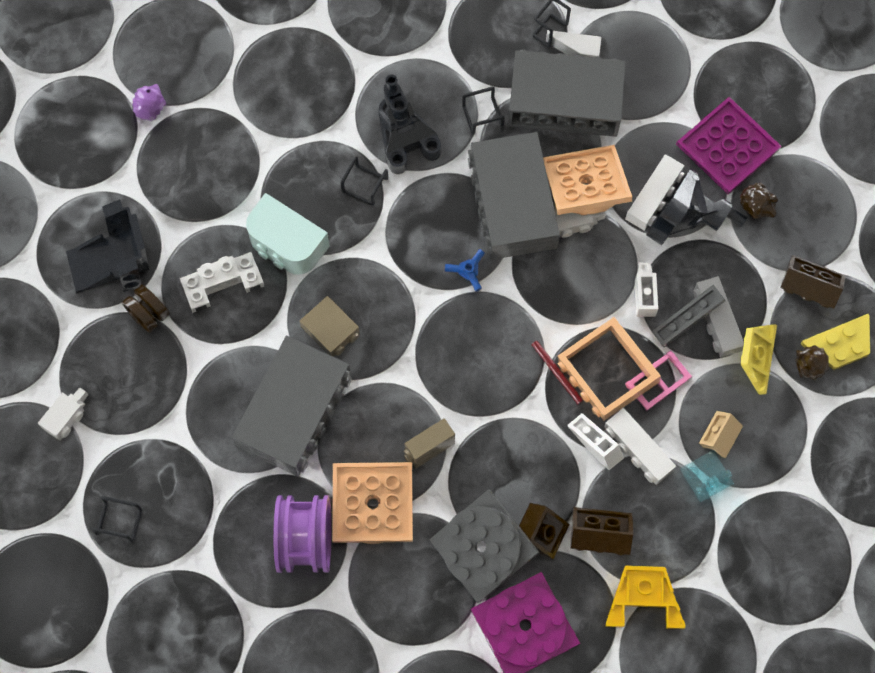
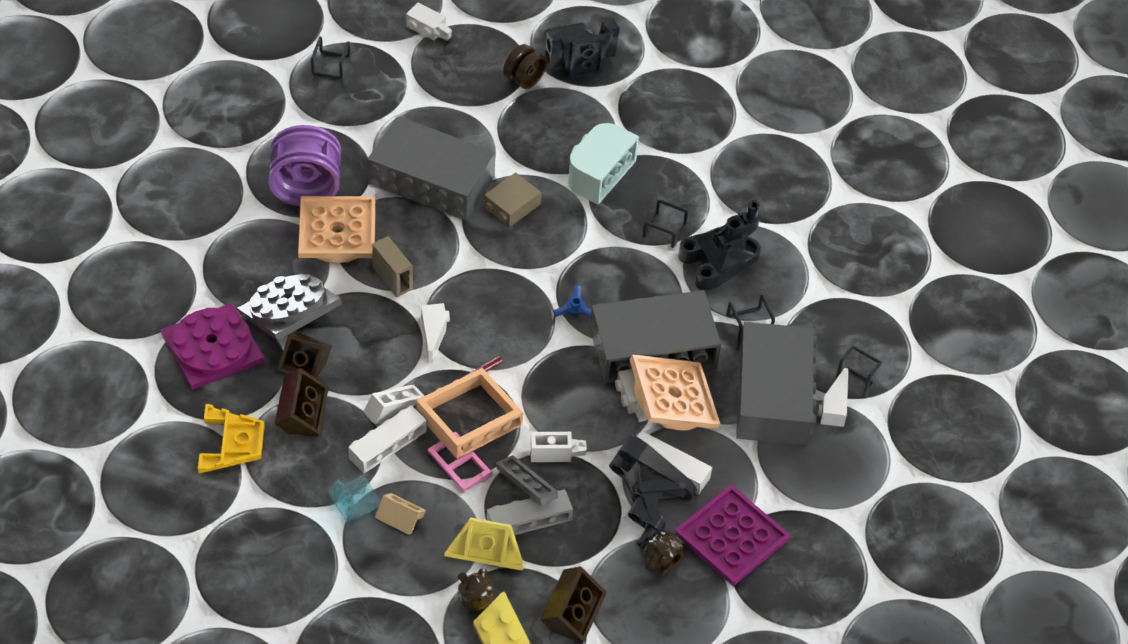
camera: 85 degrees right, 20 degrees down
medium lavender animal [132,84,166,121] -> none
white bracket [180,252,264,313] -> none
none -> white slope [421,303,450,363]

